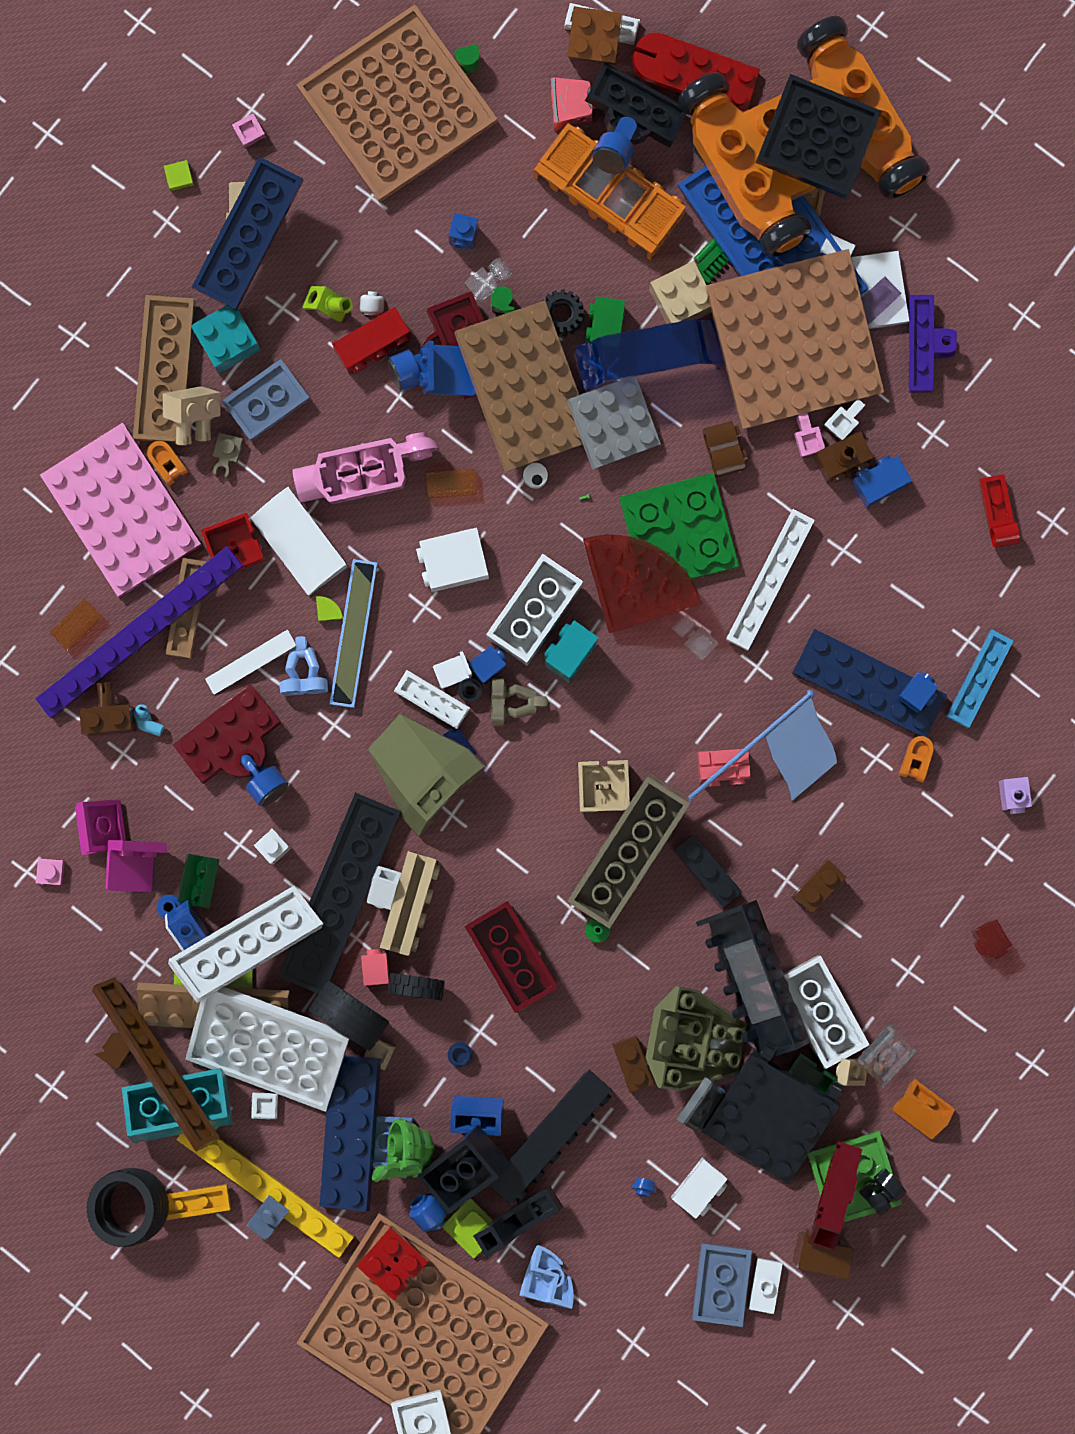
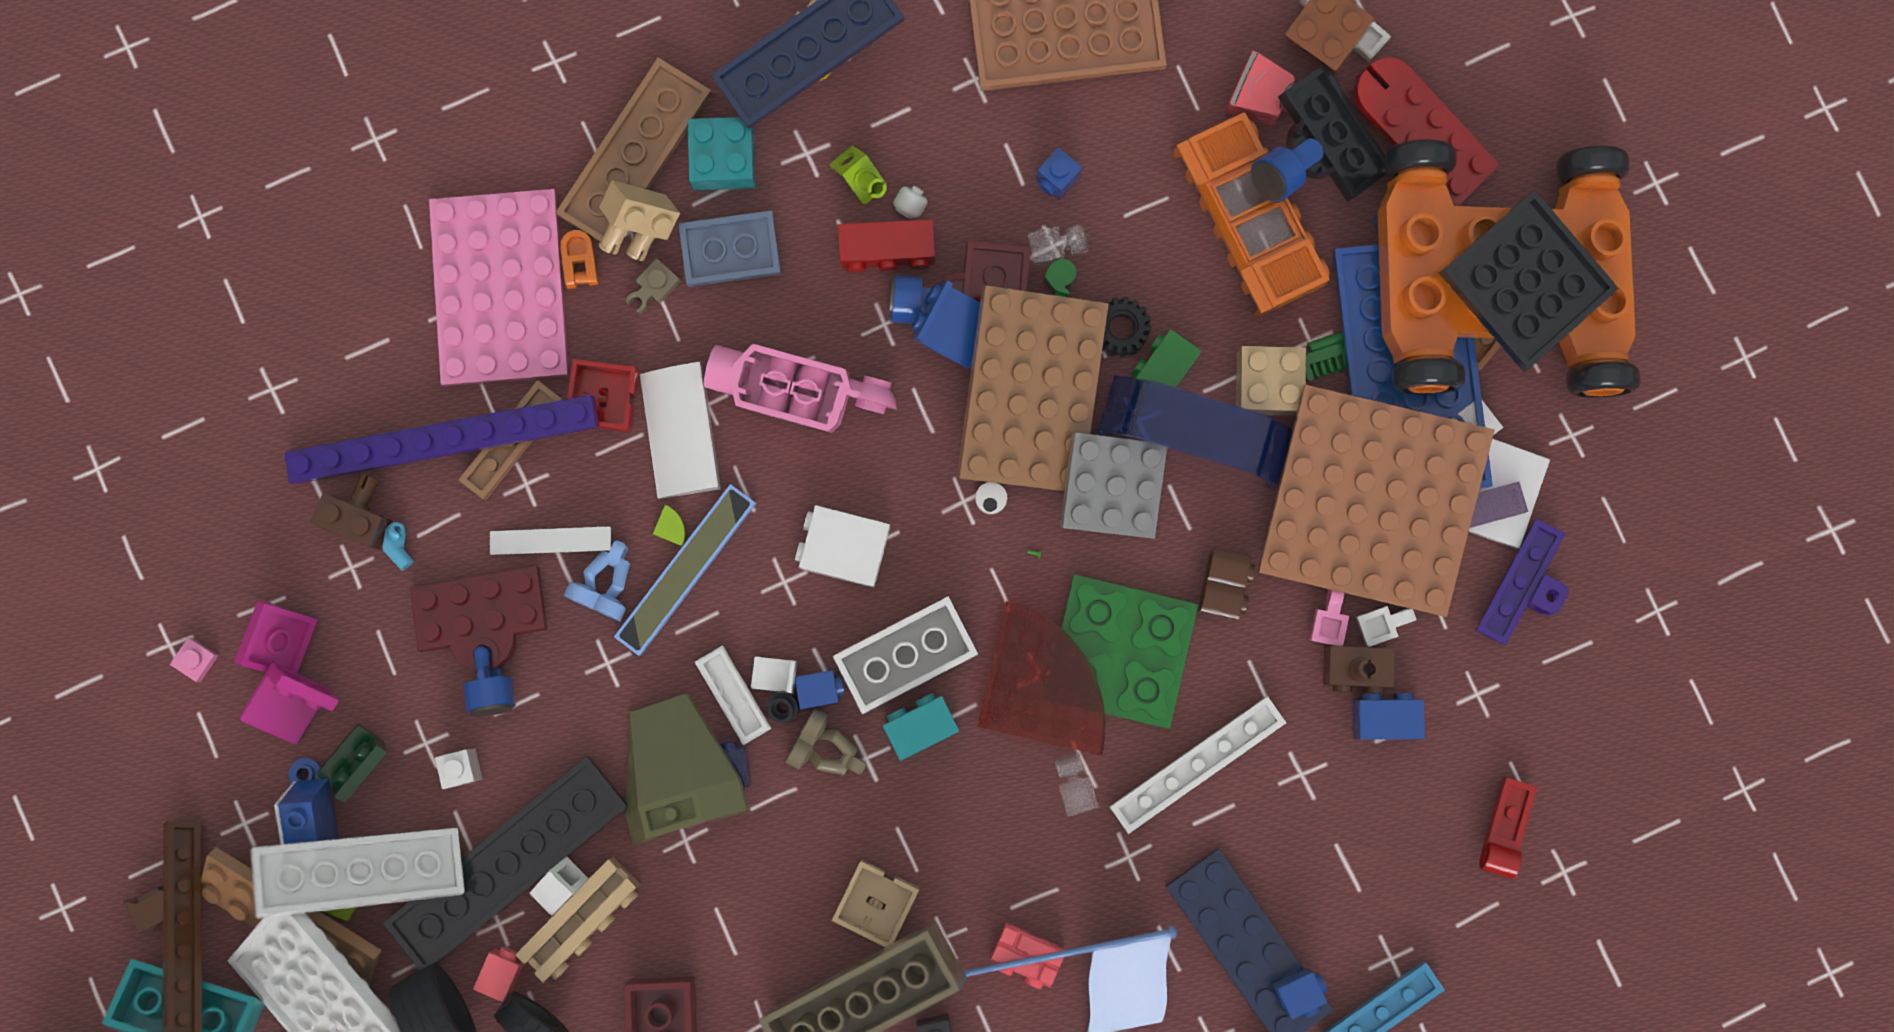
camera: 25 degrees right, 0 degrees up
clear orange tile [49,598,103,651] -> none
clear orange tile [426,469,477,499] -> none

